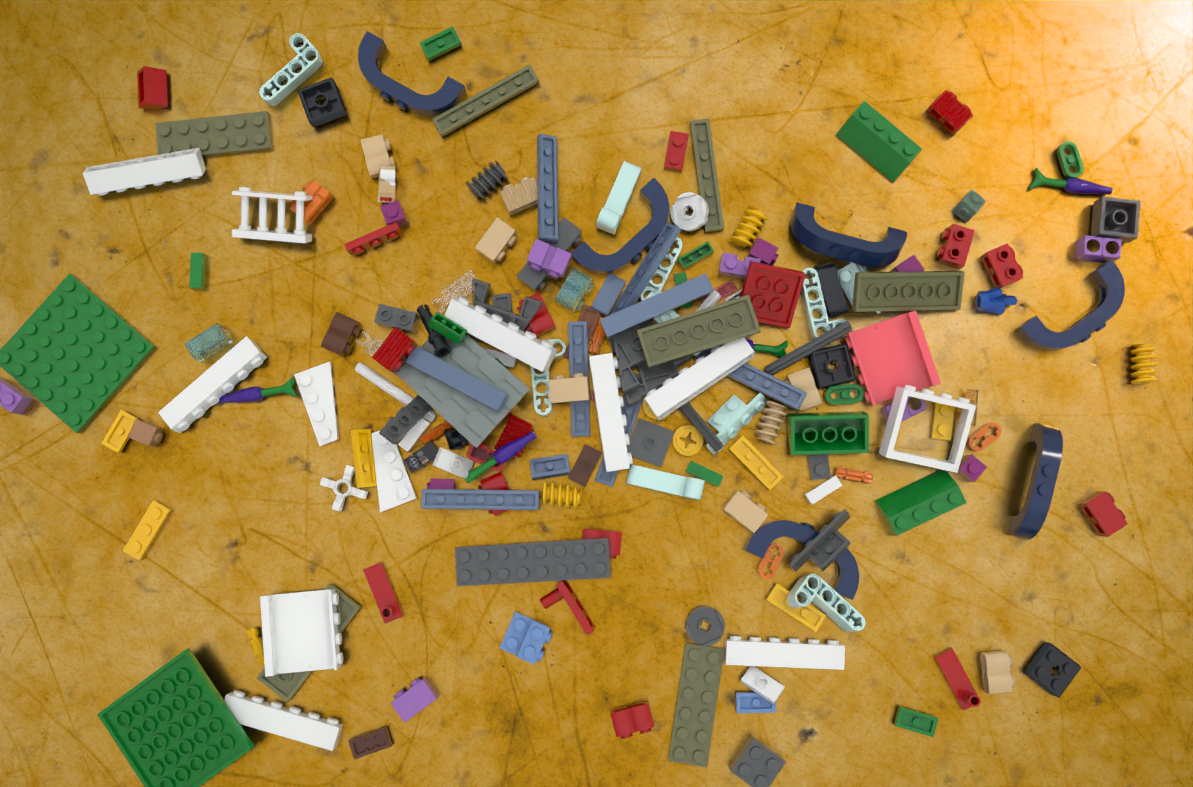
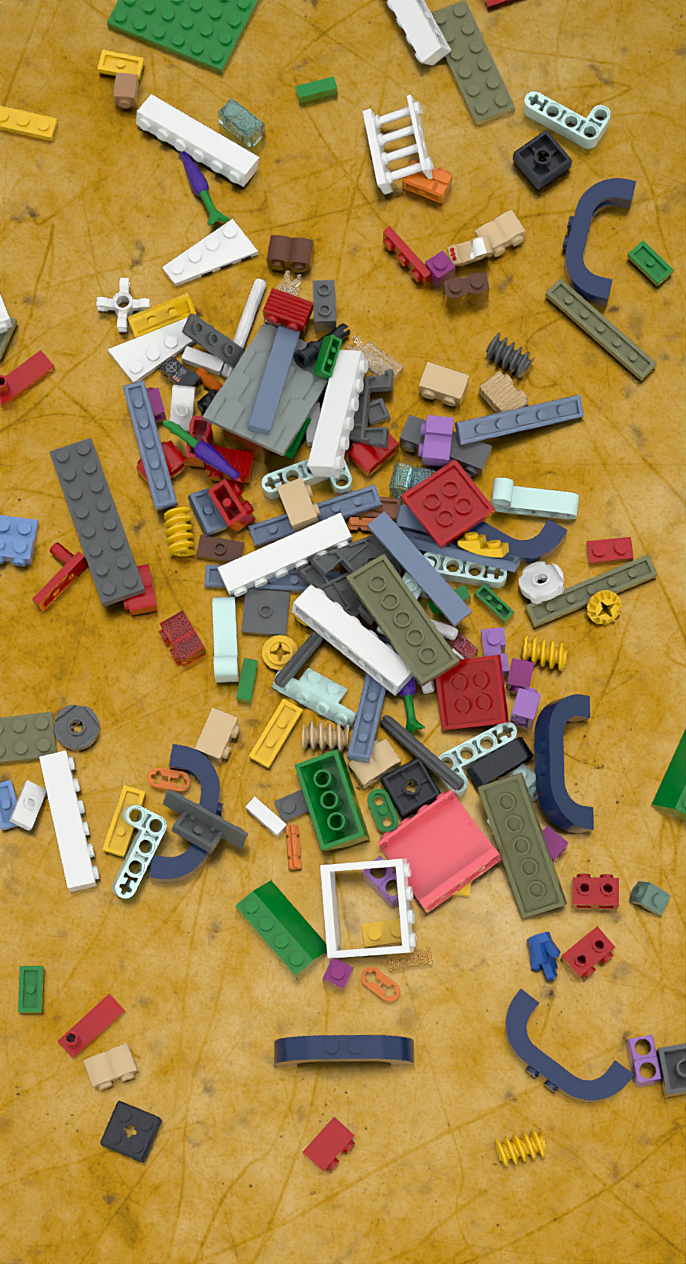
camera: 75 degrees right, 10 degrees down
none -> clear red brick [158,610,206,665]
none -> red brick [208,478,256,532]
none -> red plate [401,459,495,549]
none -> reddish brown brick [443,273,489,308]
none -> yellow slope [458,532,509,557]
none -> medium lavender brick [510,687,541,730]
none -> yellow gear [587,590,623,626]

